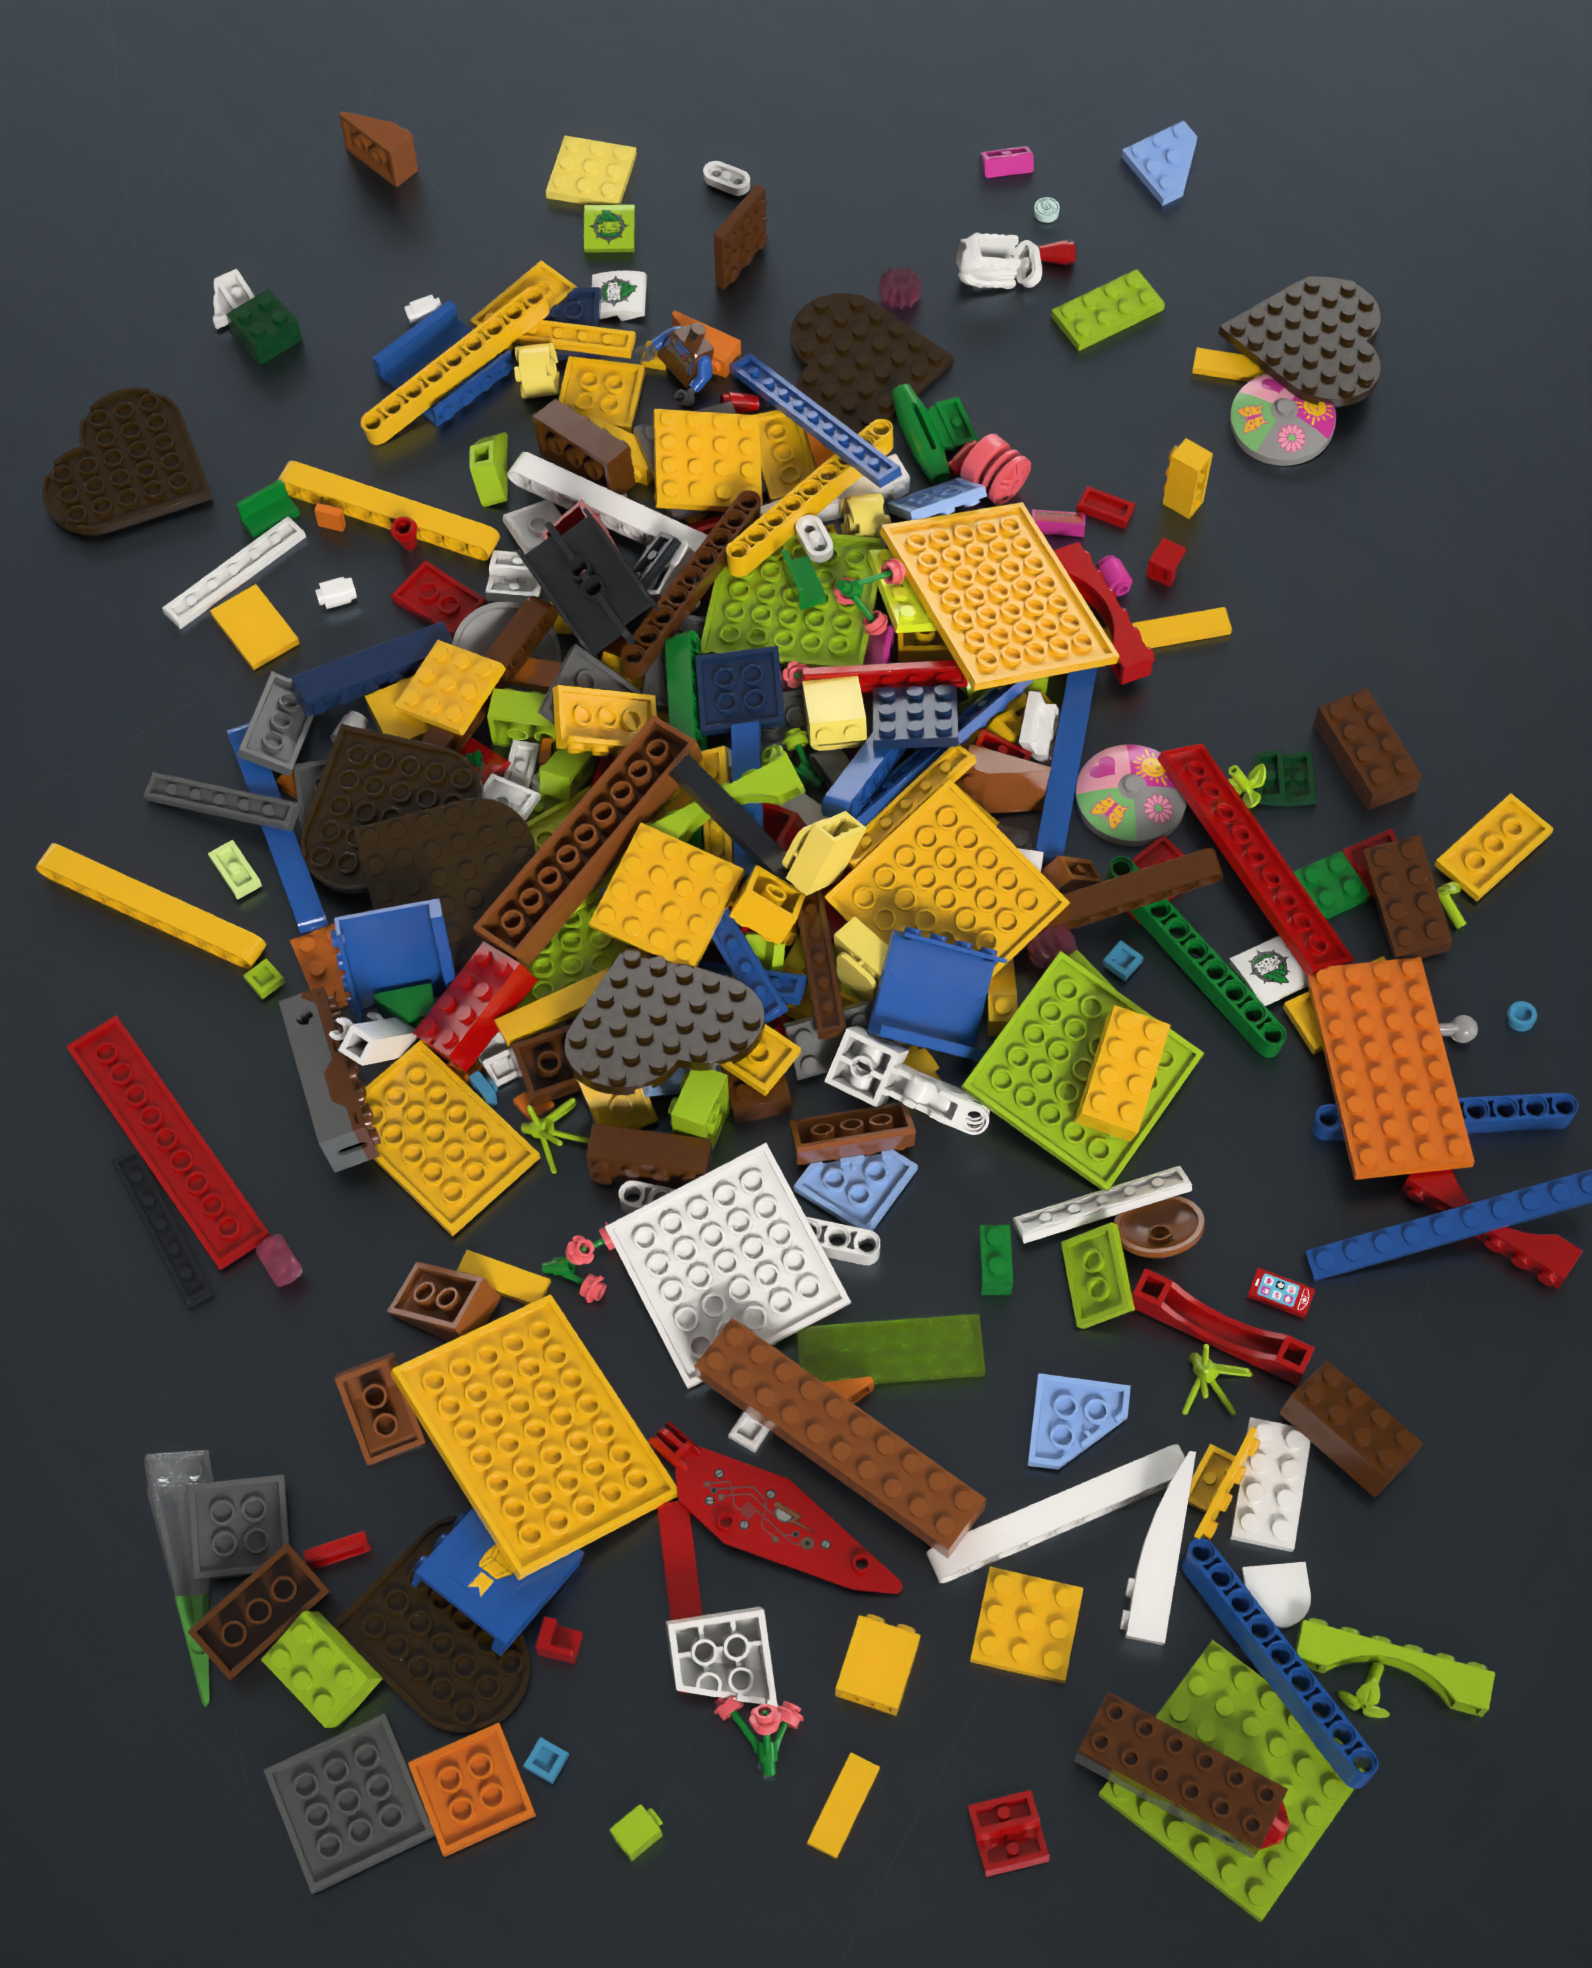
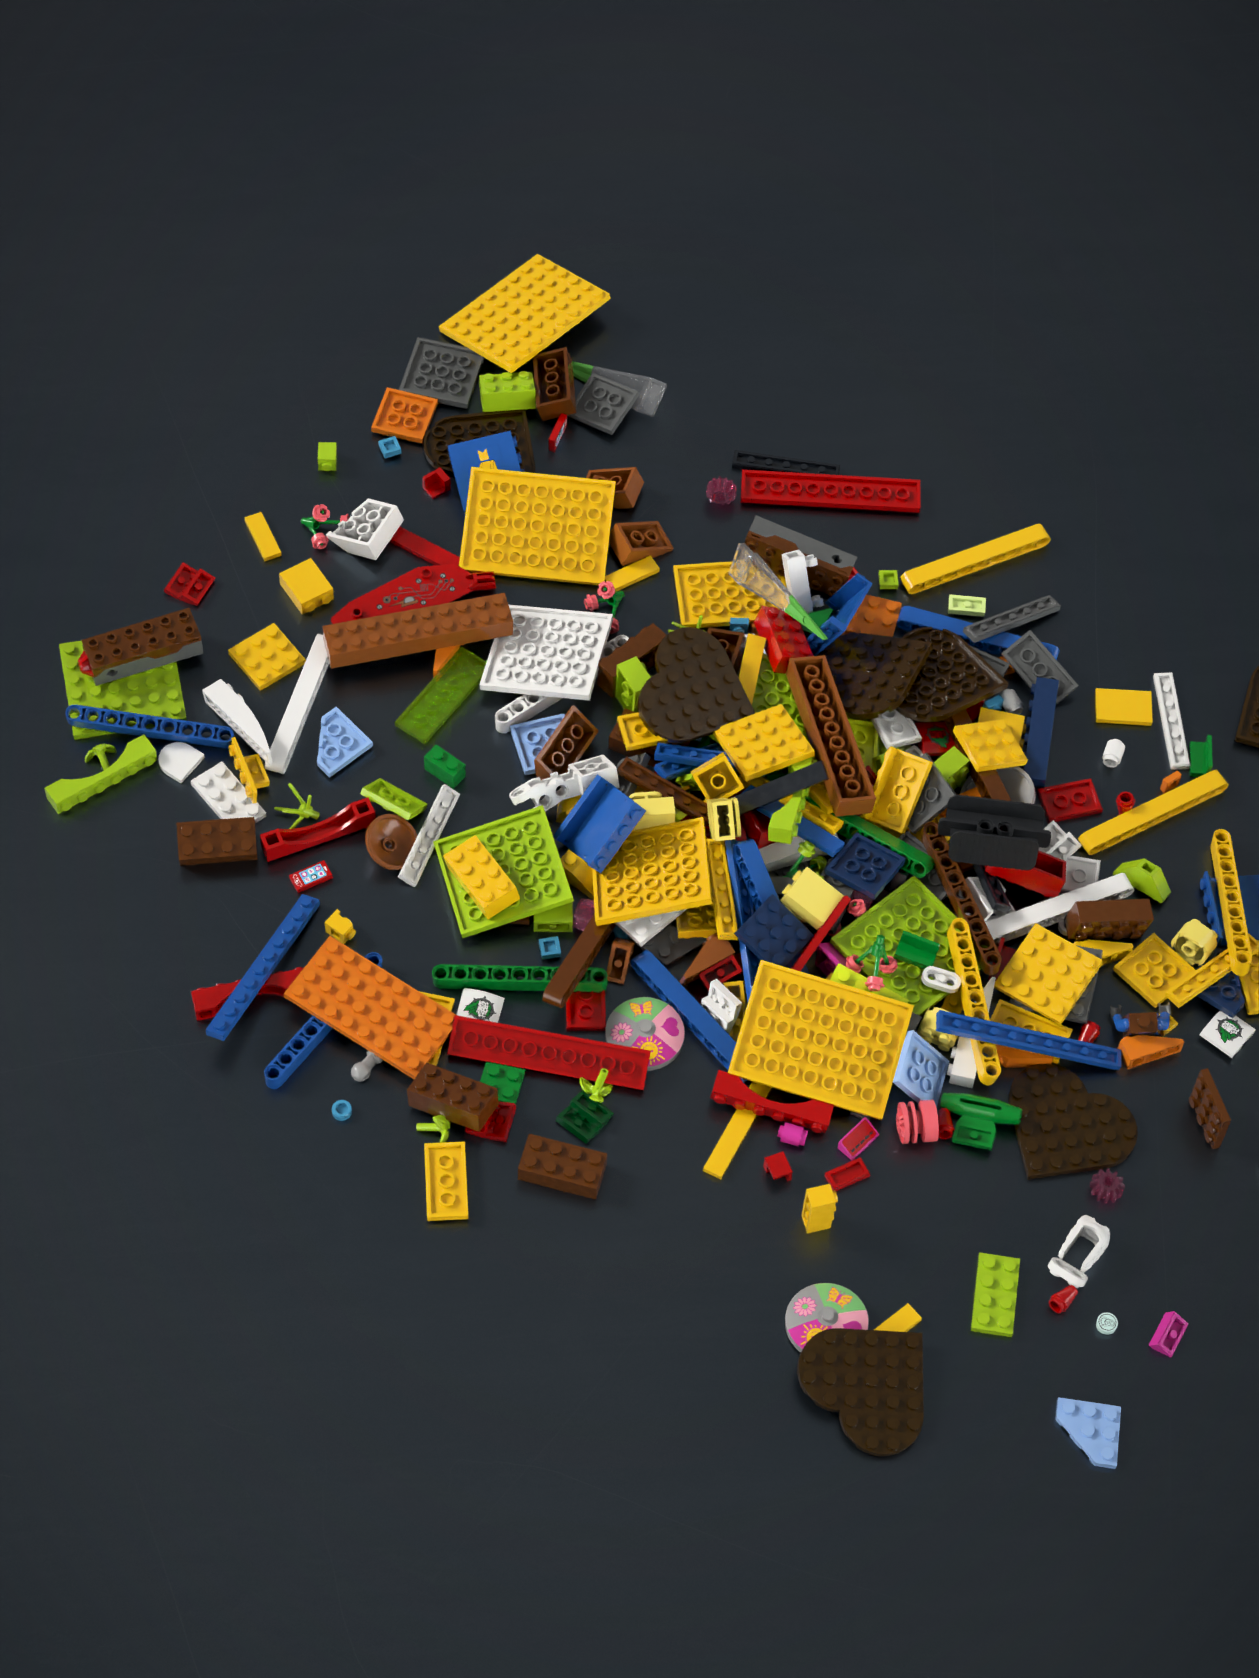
camera: 125 degrees right, 5 degrees down
none -> yellow brick [325,909,356,944]
none -> yellow plate [439,254,611,373]
none -> clear plate [729,543,828,640]

